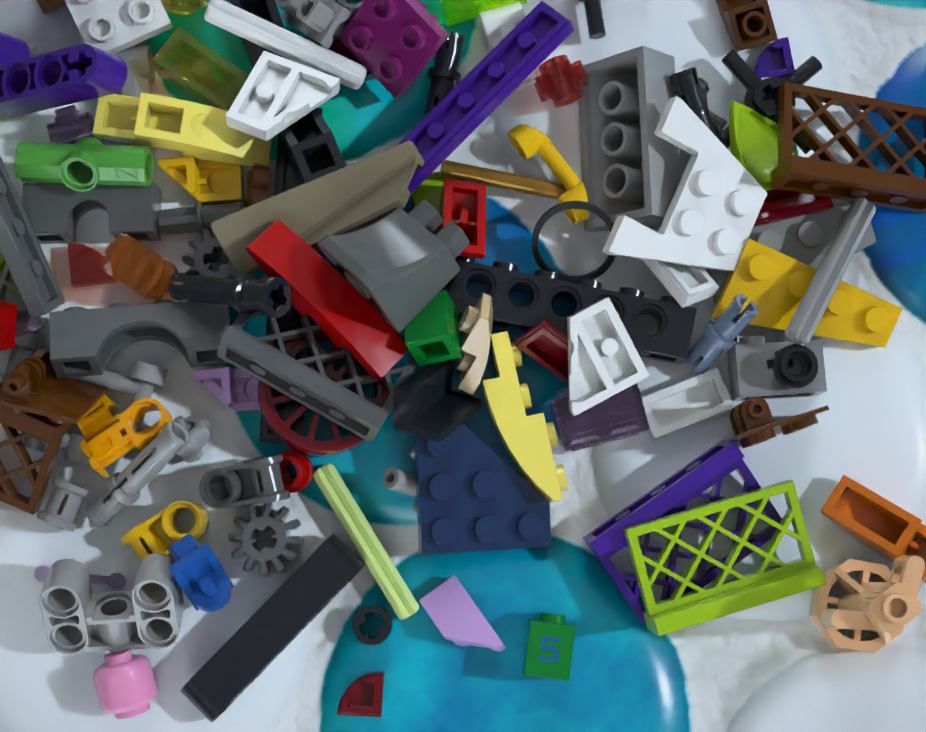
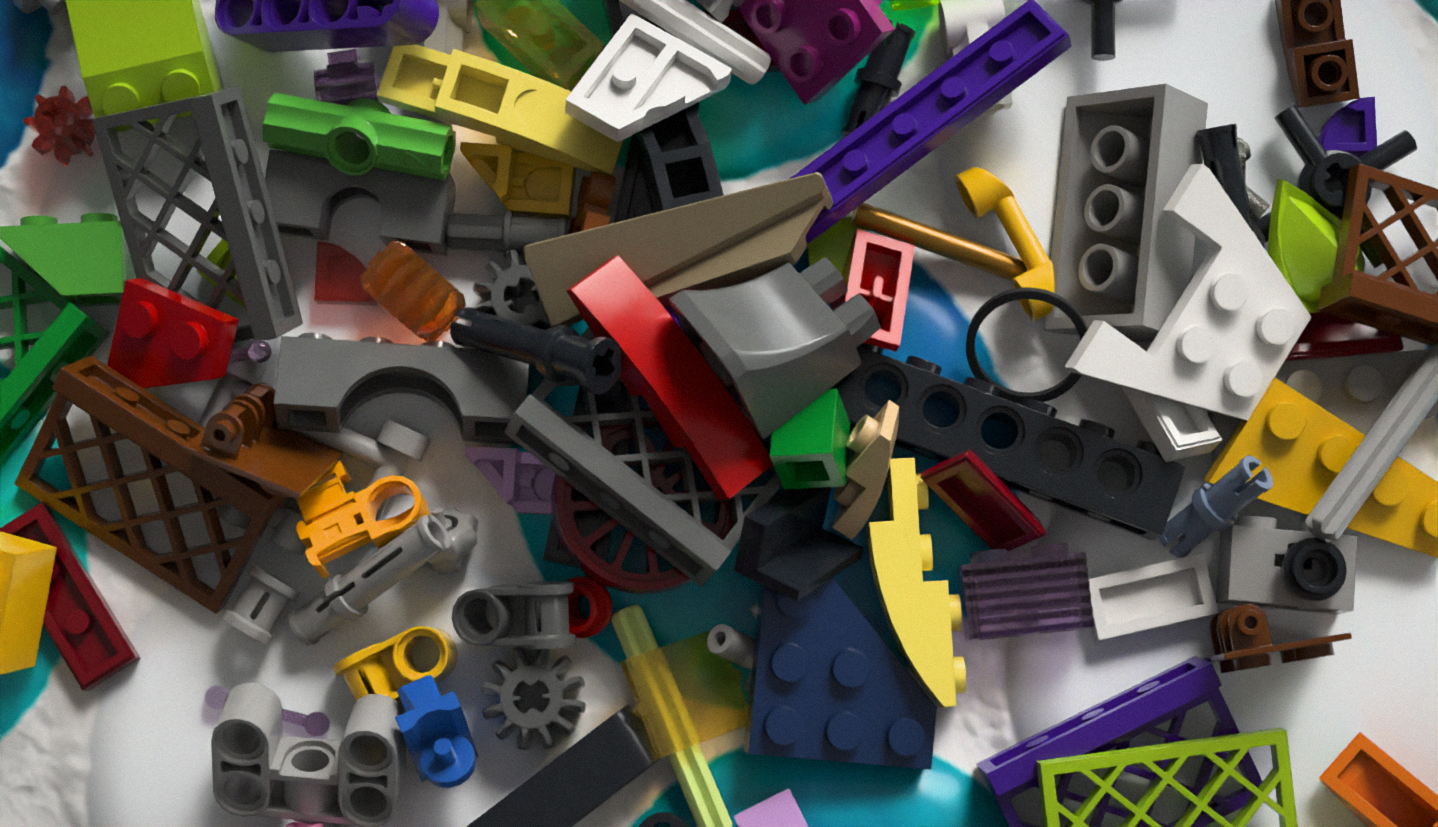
camera: 15 degrees right, 0 degrees up
clear red gear [534,55,588,108] -> none
white wing [567,297,650,416] -> none
none -> clear yellow piece [620,630,748,759]

